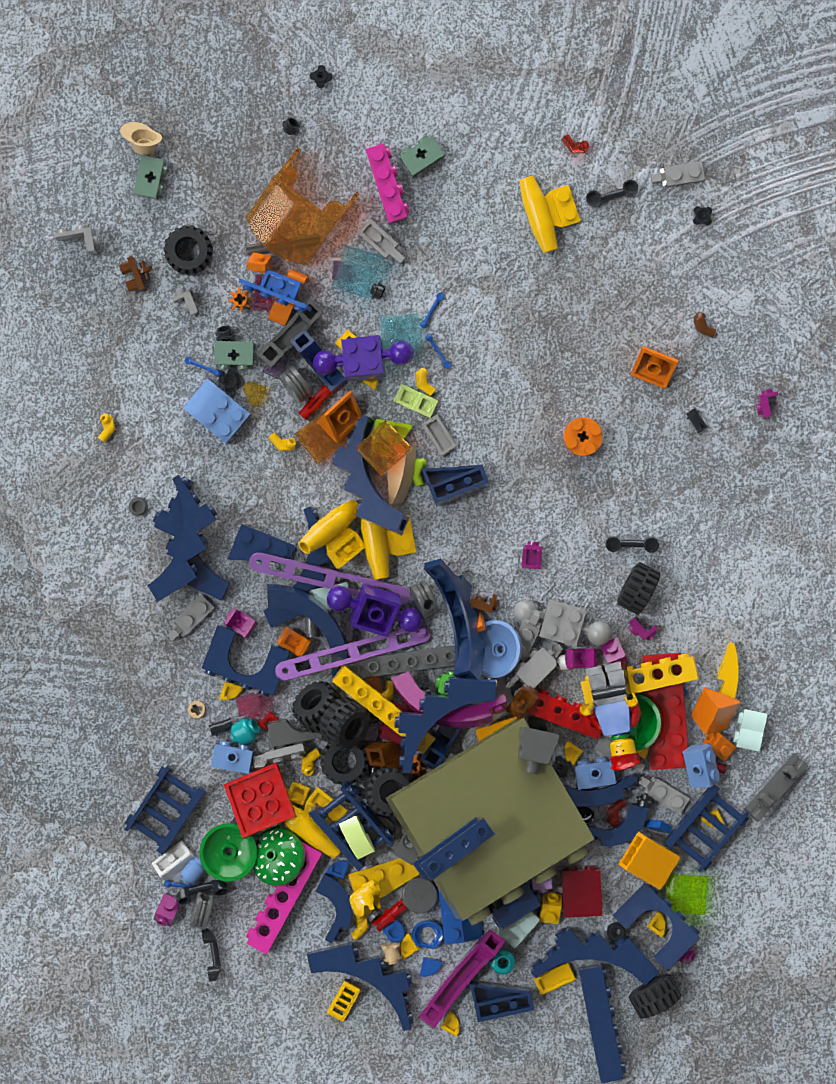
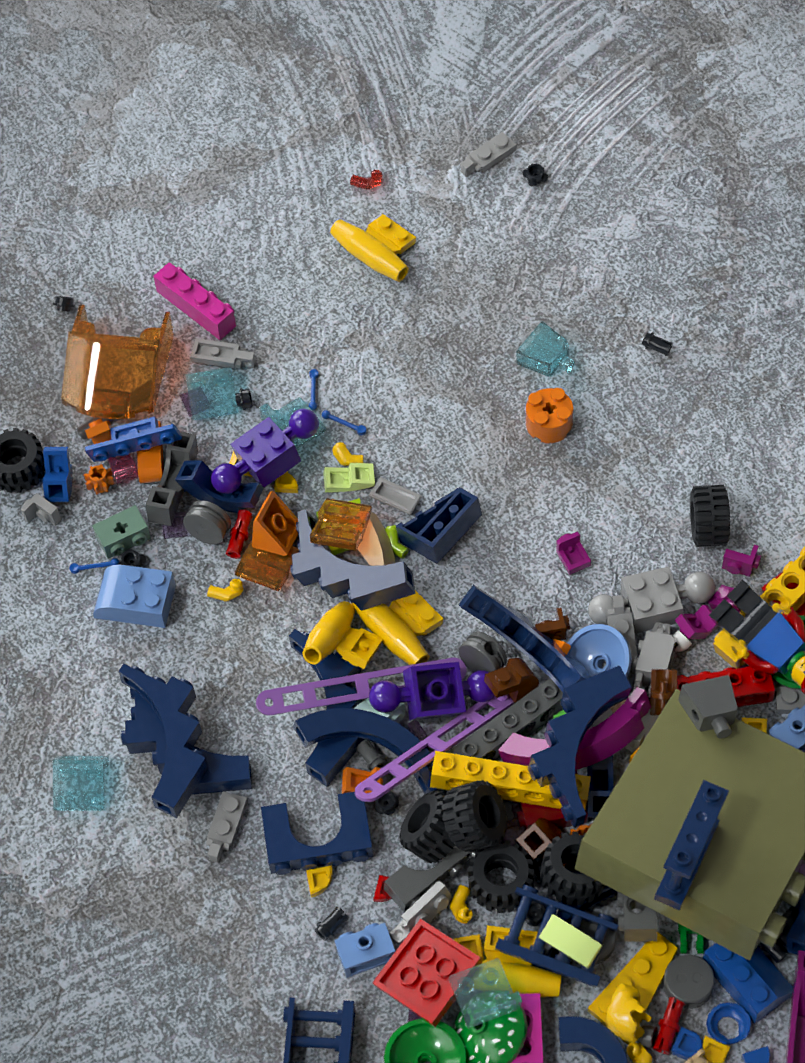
camera: 25 degrees left, 30 degrees down
yellow arm [98,413,115,443] -> none
dark grey plate [129,497,148,516] -> none
tan bush [188,701,206,718] -> none
black plate [216,325,235,341] -> none
magenta bracket [224,608,258,639] -> none
dark blue wedge [227,524,296,563] -> none
teal head [230,718,260,745] -> none
clear pink brick [235,692,265,718] -> none
clear yellow tile [243,382,267,406] -> none
black plate [309,65,332,88] -> none
blue tile [326,860,350,880] -> none
sand green brick [400,135,445,178] -> none
black bar [586,179,638,208] -> none
black bar [605,536,659,553] -> none
orange slope [630,346,679,389] -> none
reddish brown arm [693,312,716,338] -> none
magenta bracket [756,389,778,419] -> none
none -> blue brick [43,447,73,502]
none -> clear light blue bracket [53,756,109,811]
none -> clear light blue bracket [449,958,522,1028]
none -> reddish brown brick [484,658,539,703]
none -> clear light blue torso [516,321,575,377]

